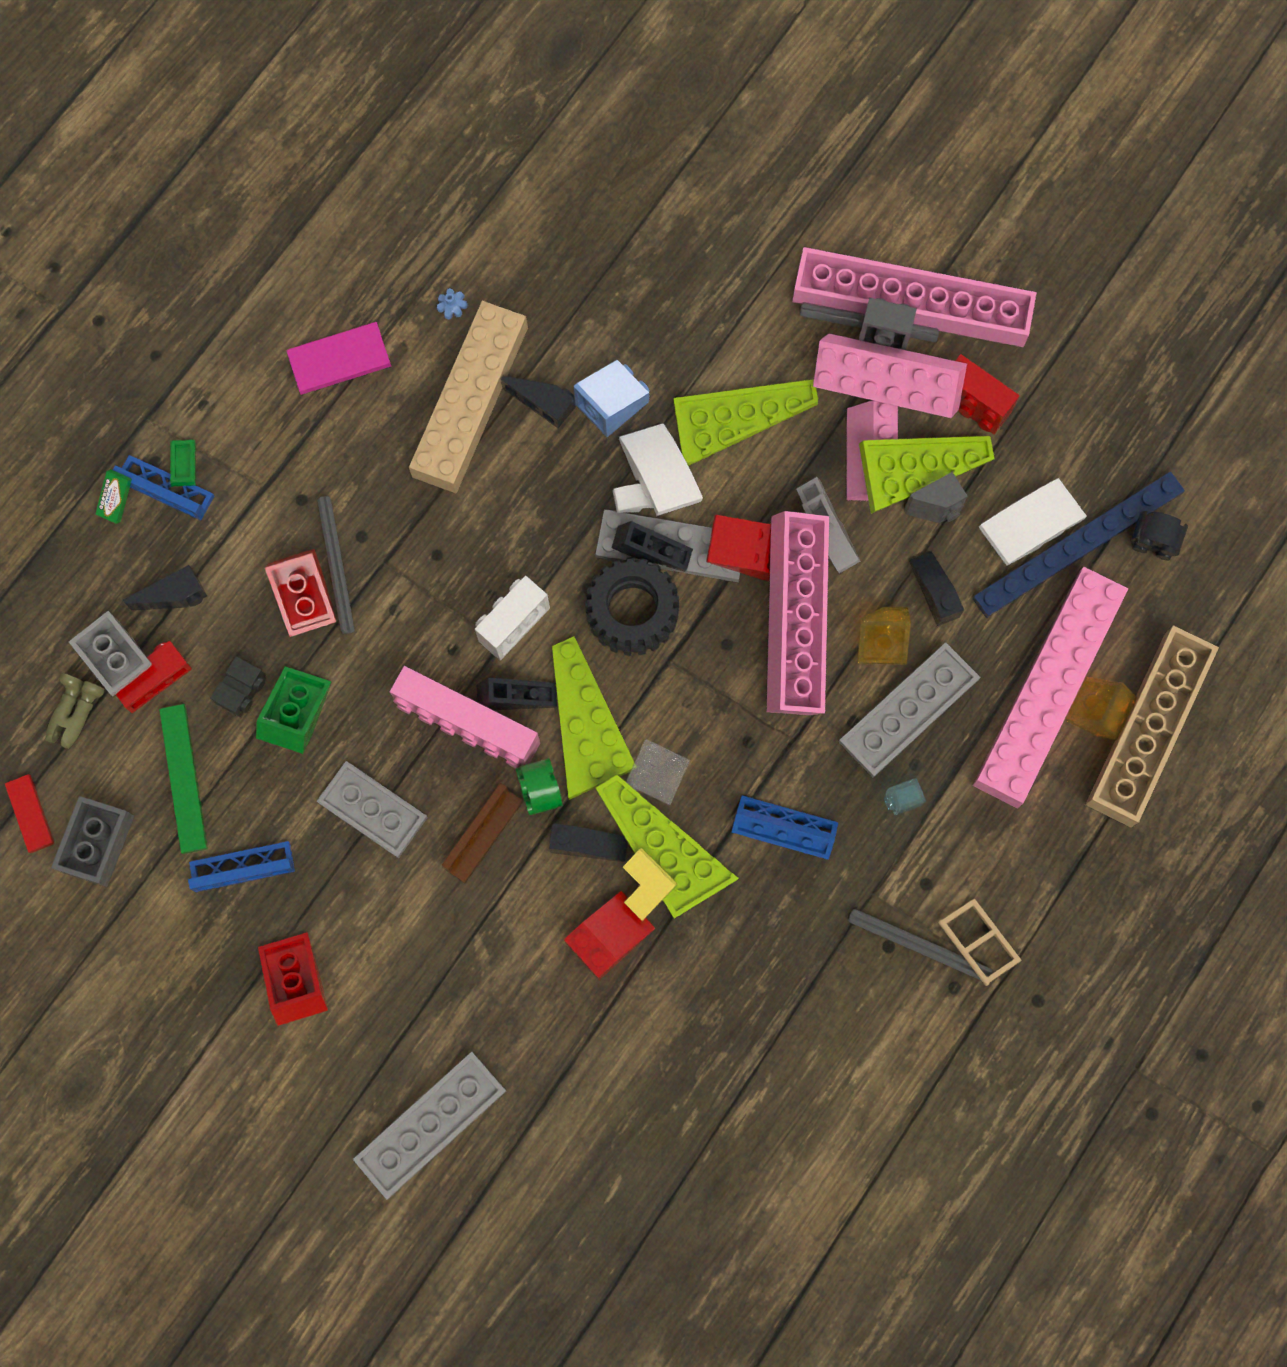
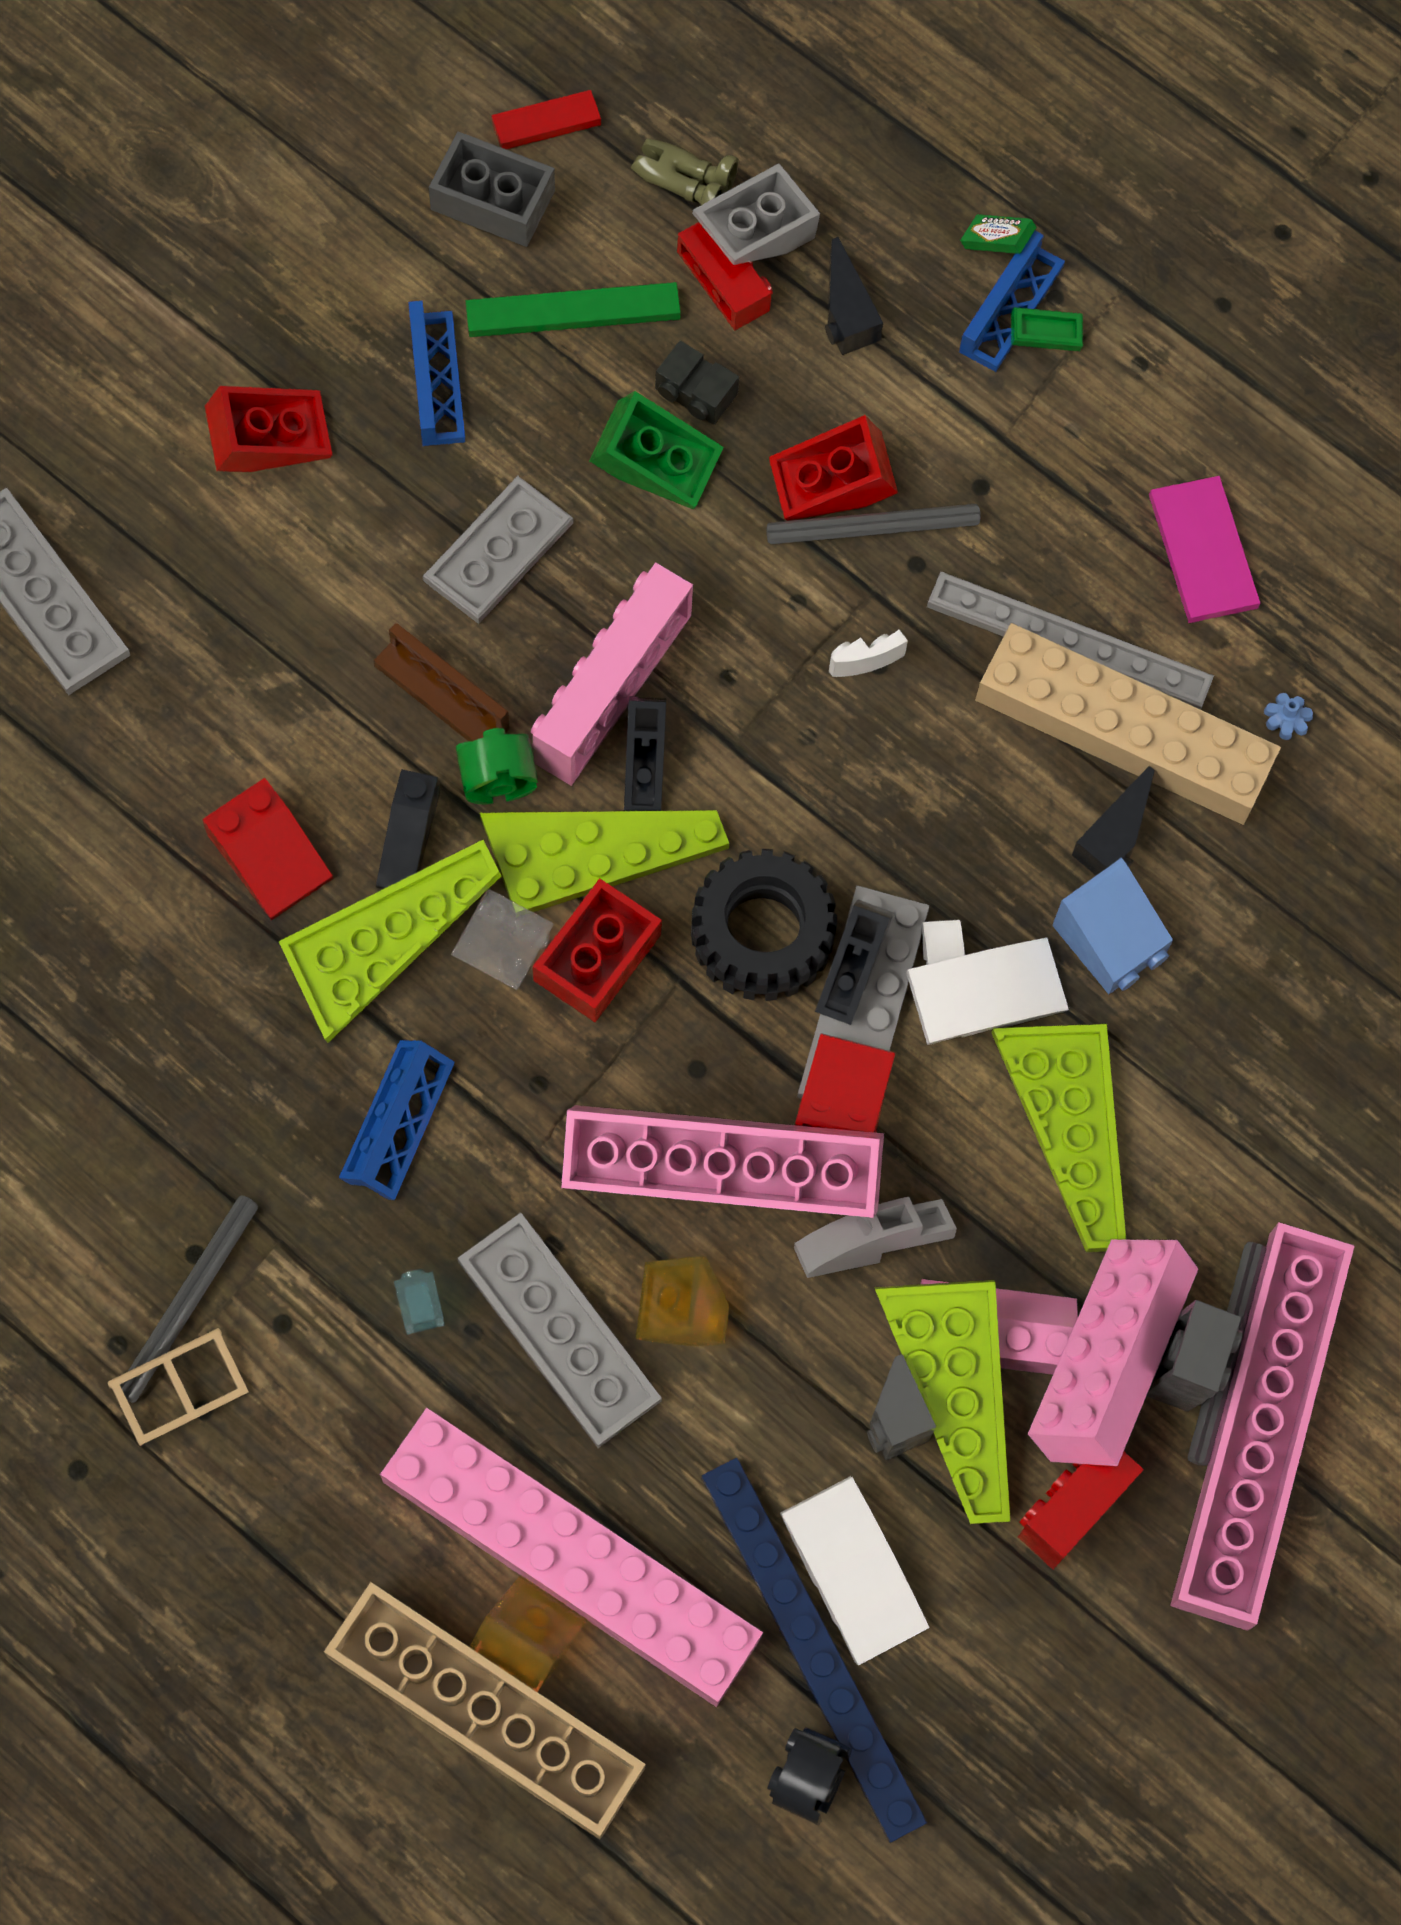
camera: 90 degrees right, 5 degrees down
white brick [475,575,550,661] -> none
light yellow tile [623,848,677,920] -> none
black slope [909,552,964,626] -> none
none -> red brick [532,878,662,1023]
none -> white slope [829,630,908,677]
none -> light grey tile [927,572,1214,710]

